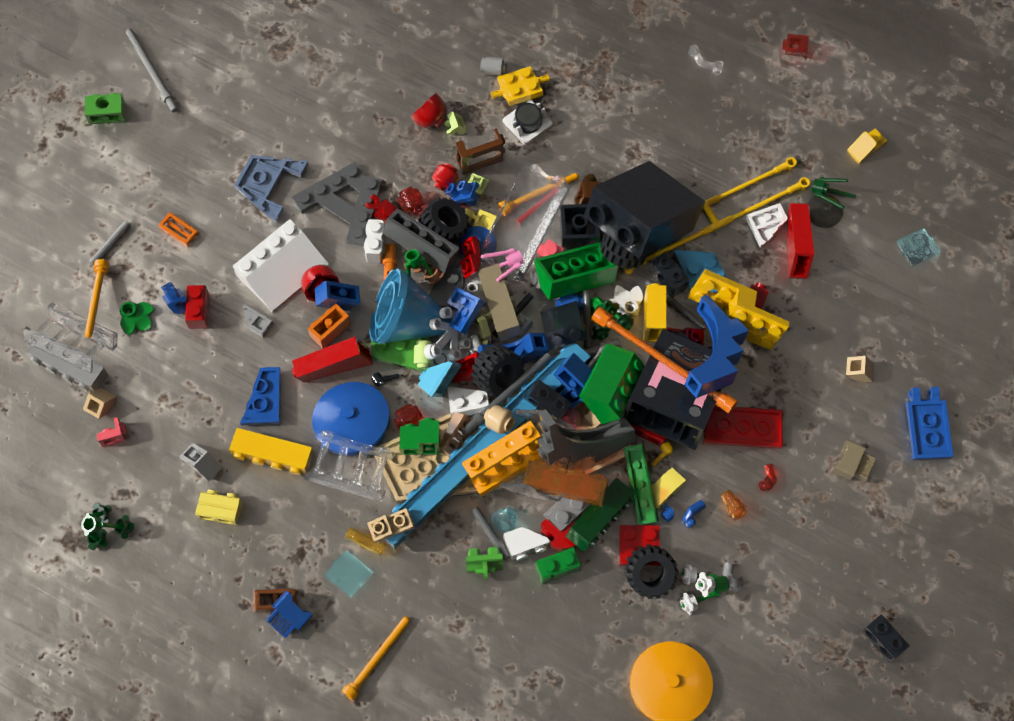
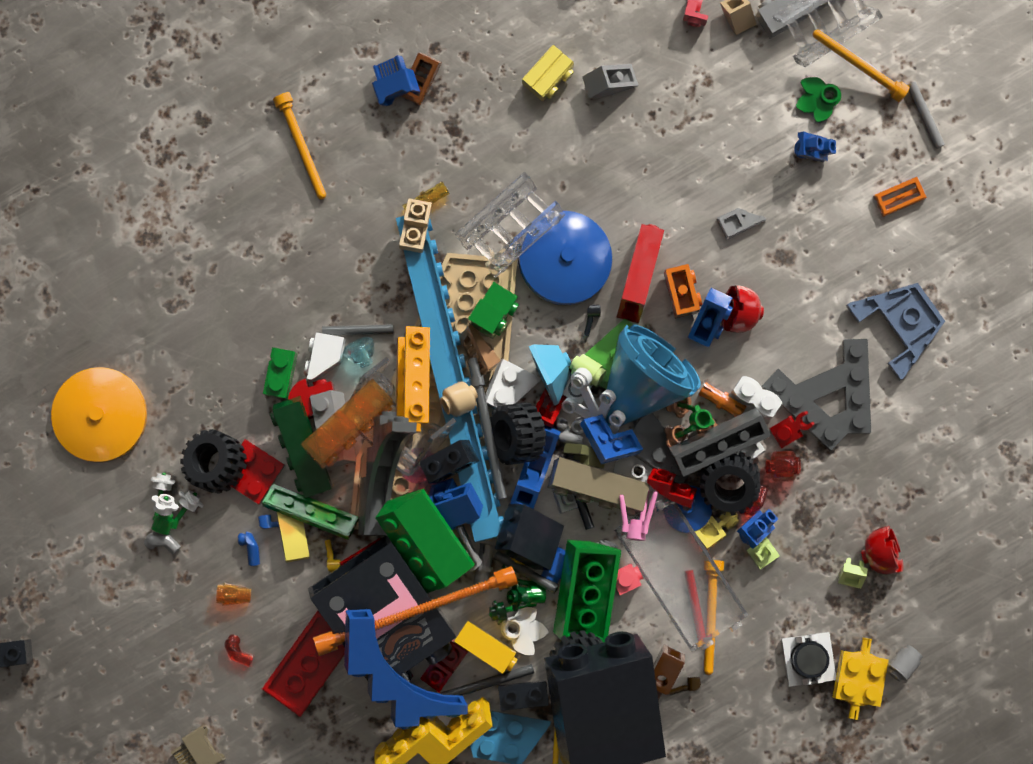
camera: 125 degrees right, 15 degrees up
red brick [185,285,209,329] -> none
yellow brick [229,428,314,475] -> none
white slope [233,219,329,313] -> none
blue wing [240,367,281,426] -> none
clear light blue piece [324,550,372,598] -> none
clear red head [393,403,423,430] -> none
red head [432,163,459,191] -> none
reddish brown panel [455,128,505,175] -> none
bright green hips [466,547,503,579] -> none
black brick [559,204,600,248] -> none

